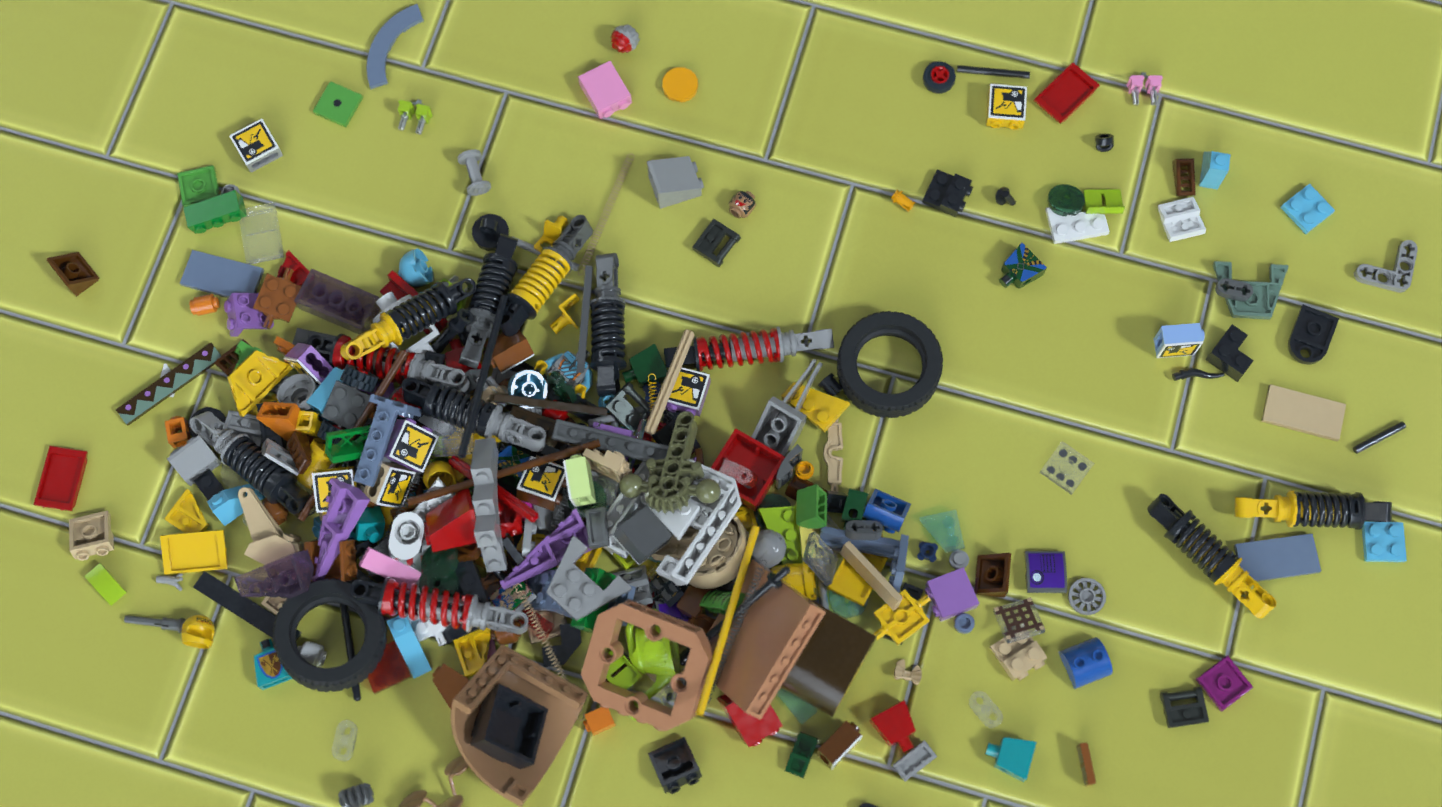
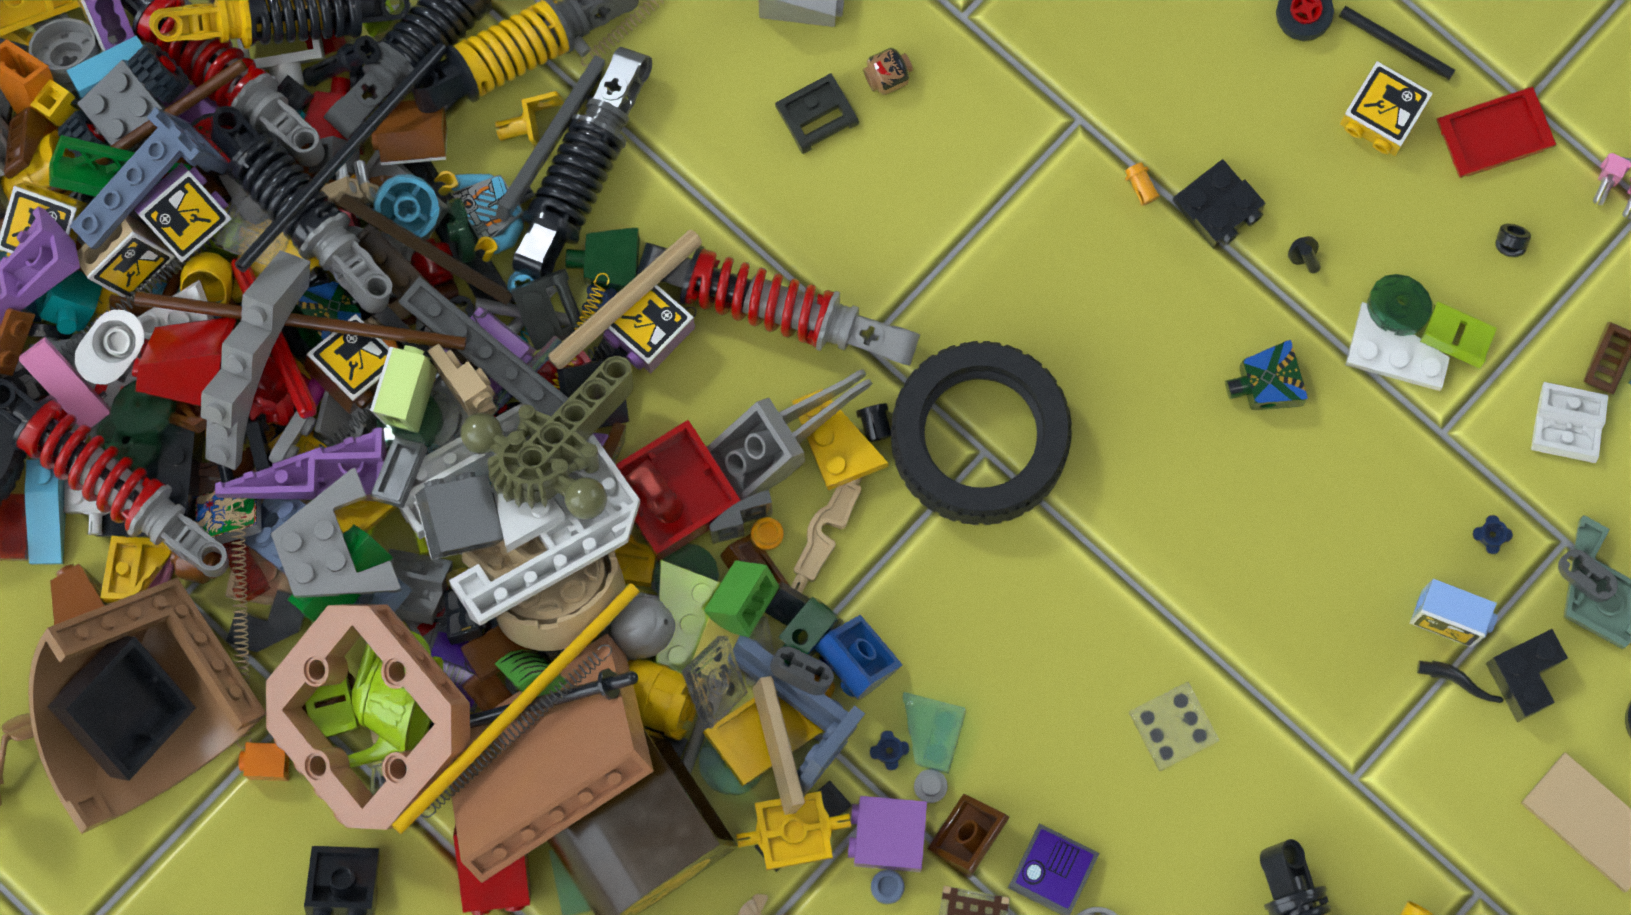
camera: 25 degrees right, 5 degrees up
none -> dark blue plate [1473,515,1513,554]

